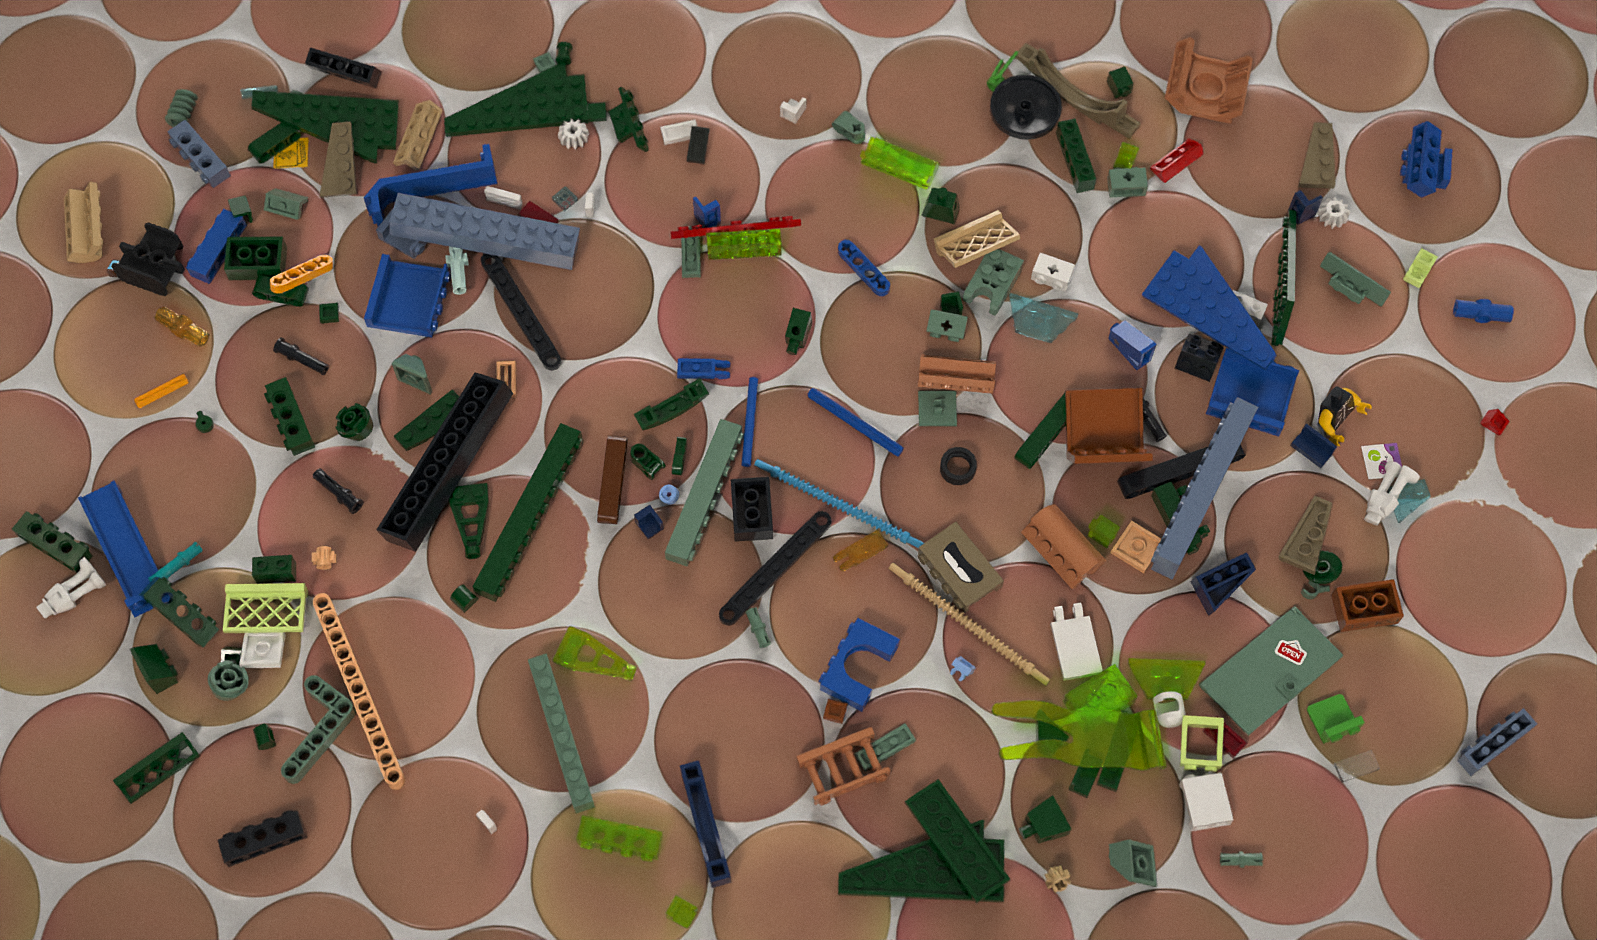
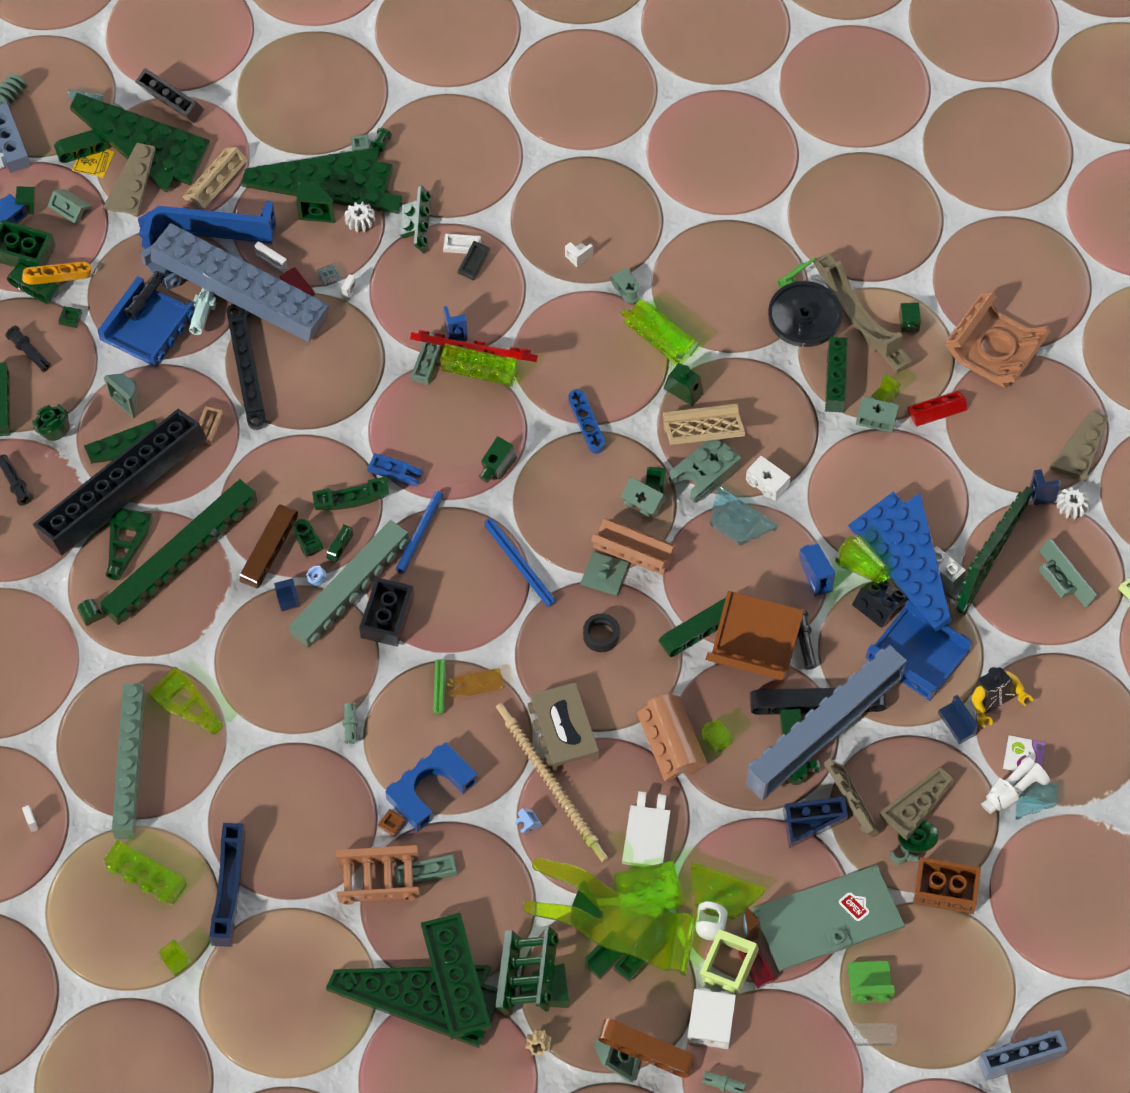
camera: 20 degrees right, 5 degrees down
black plate [719,511,832,626] -> none
dark azure hose [754,459,924,548] -> none
light nougat tile [1111,520,1161,573] -> none
none -> black pin [123,271,165,321]
none -> dark green slope [296,181,335,223]
none -> bright green axle [433,659,446,714]
none -> dark green fence [495,926,559,1015]
none -> dark orange beam [598,1018,695,1078]
none -> reddish brown slope [743,908,760,942]
none -> dark tan wing [824,759,880,837]
none -> clear neon green cone [835,533,889,583]

